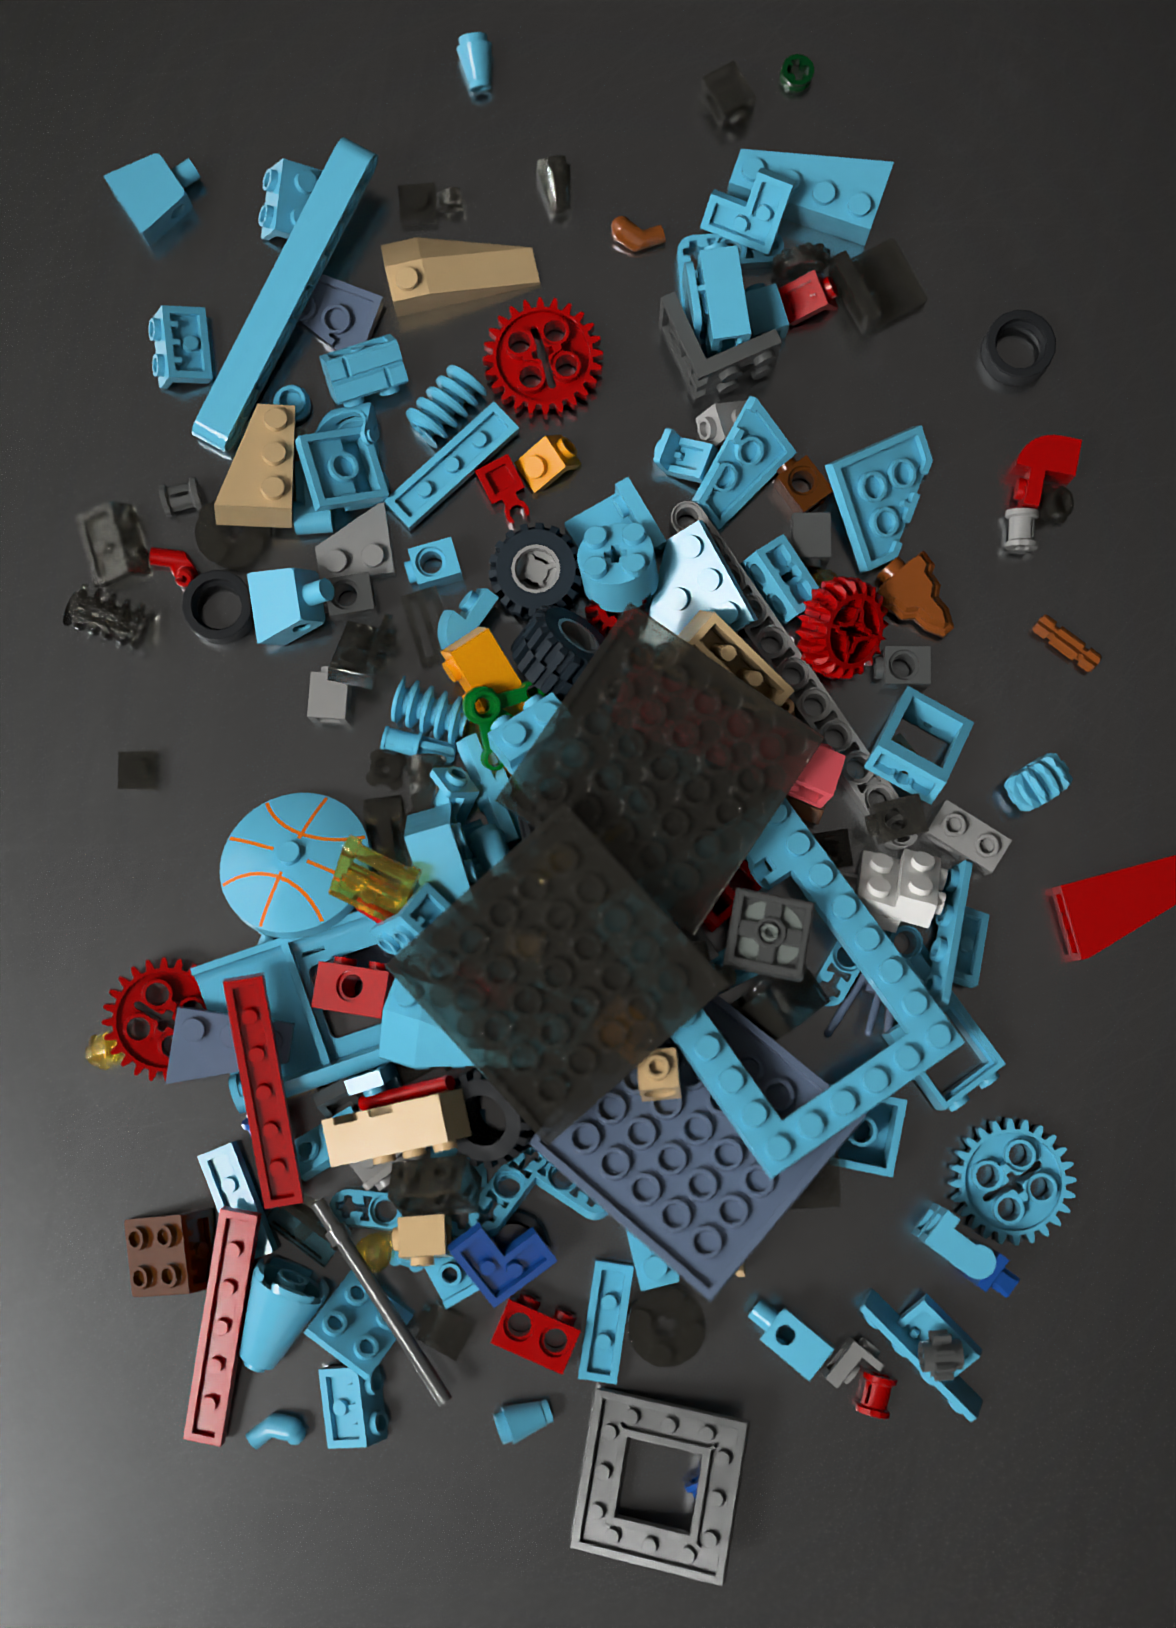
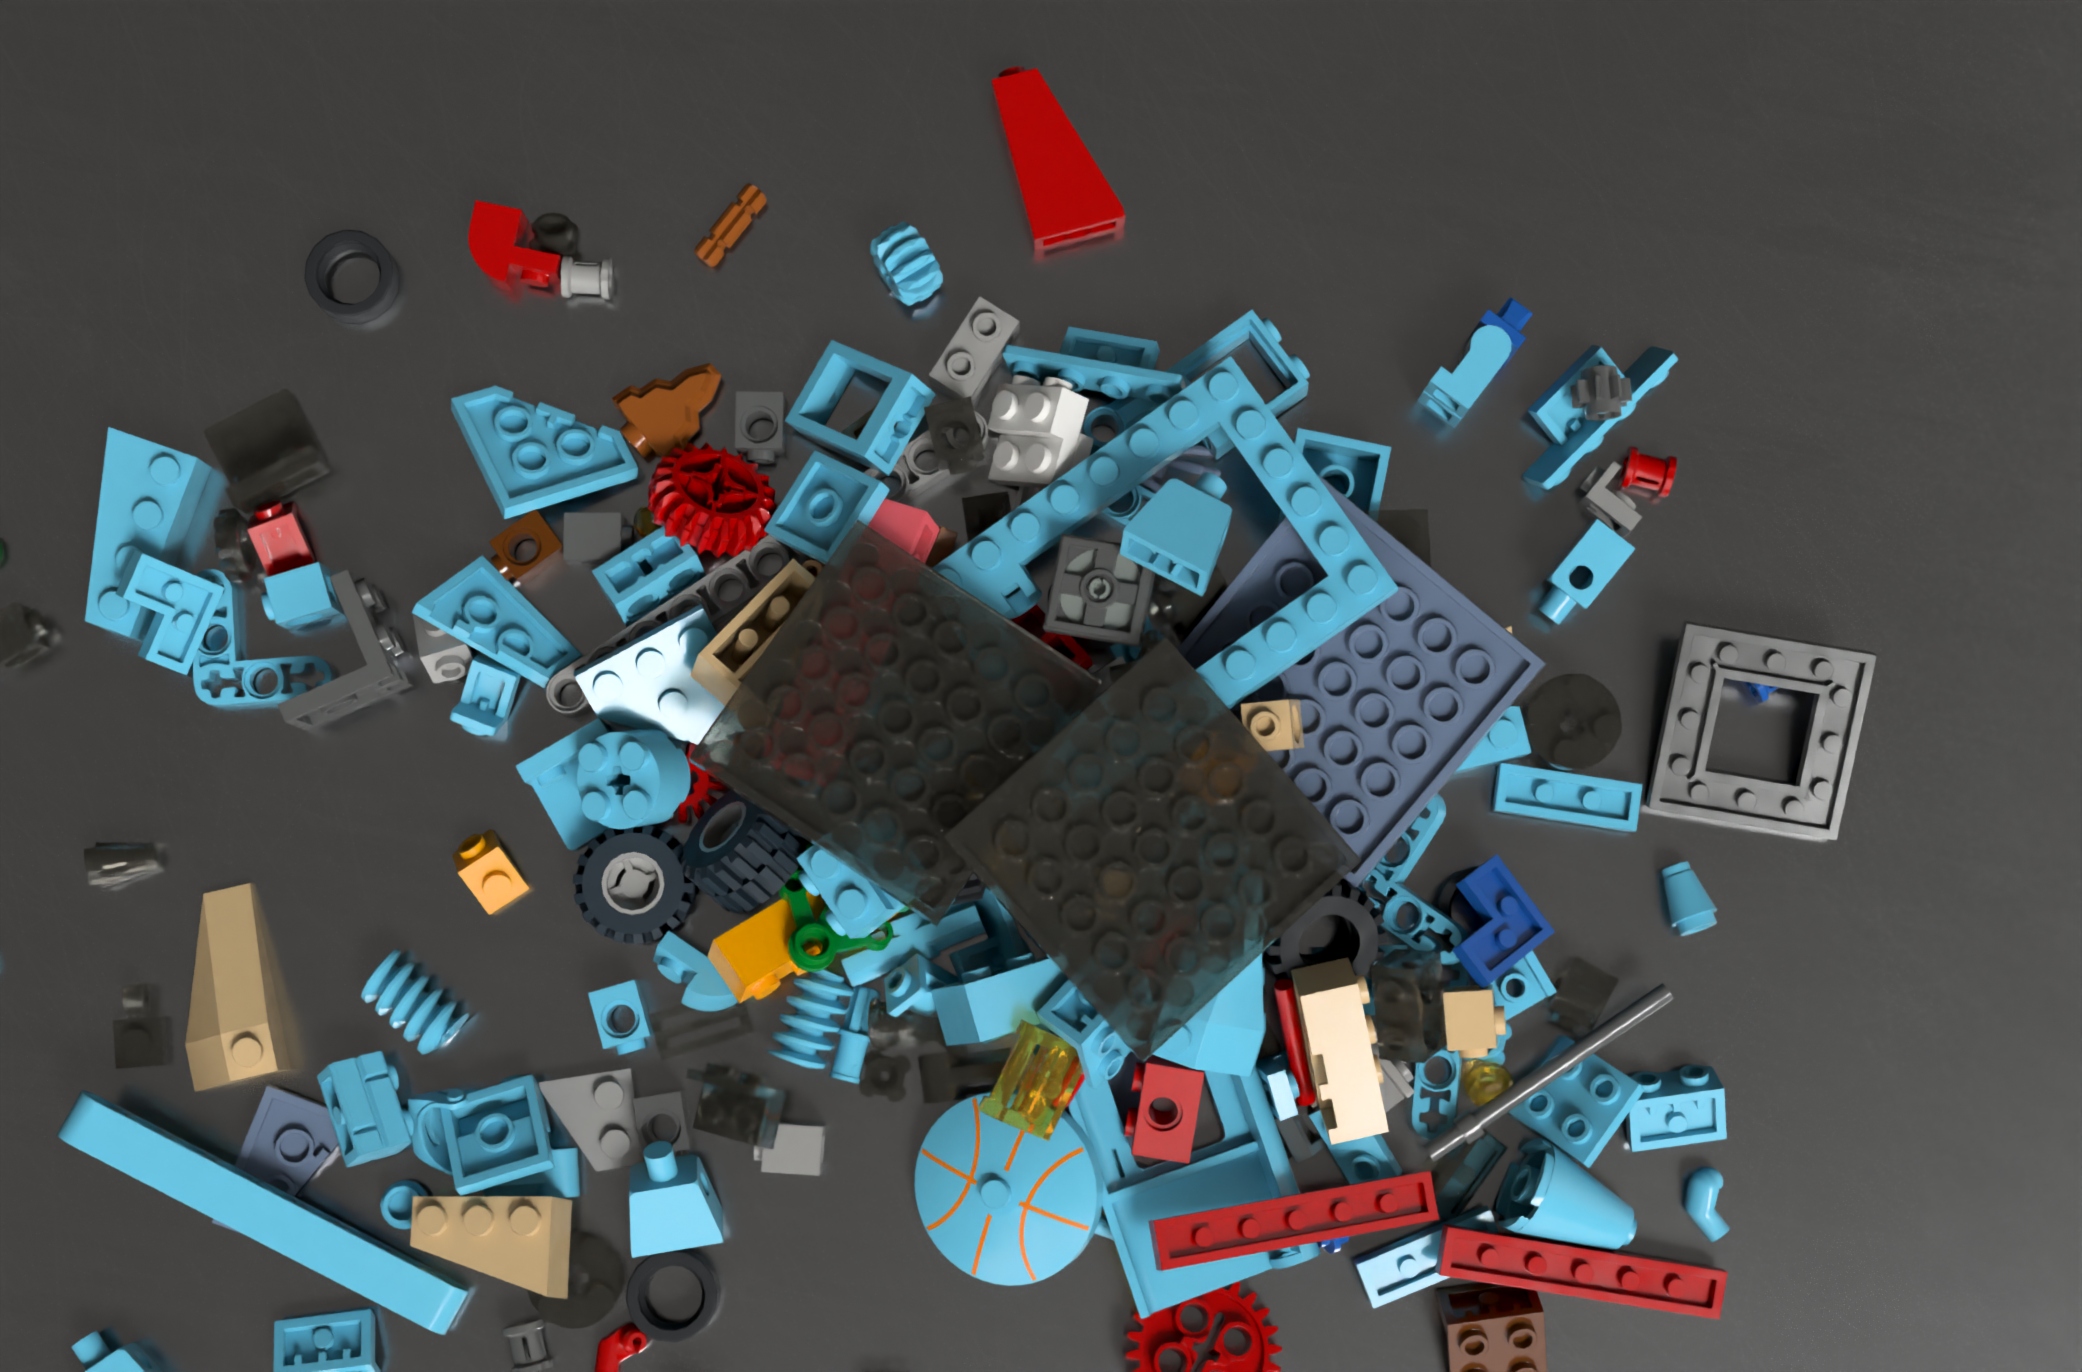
camera: 95 degrees left, 0 degrees up
sand blue wing [165,1006,295,1084] -> none
medium azure bracket [259,158,322,241] -> none
medium azure plate [384,401,520,531] -> none
medium azure cone [468,824,516,884] -> none
red plate [475,454,530,524] -> none
red gear [483,297,603,419] -> none
red brick [490,1292,581,1375] -> none
dark orange arm [611,216,666,252] -> none
medium azure brick [682,243,751,358] -> none
medium azure gear [948,1118,1077,1246] -> none
none -> medium azure plate [764,450,890,571]
none -> medium azure torso [1120,472,1233,596]

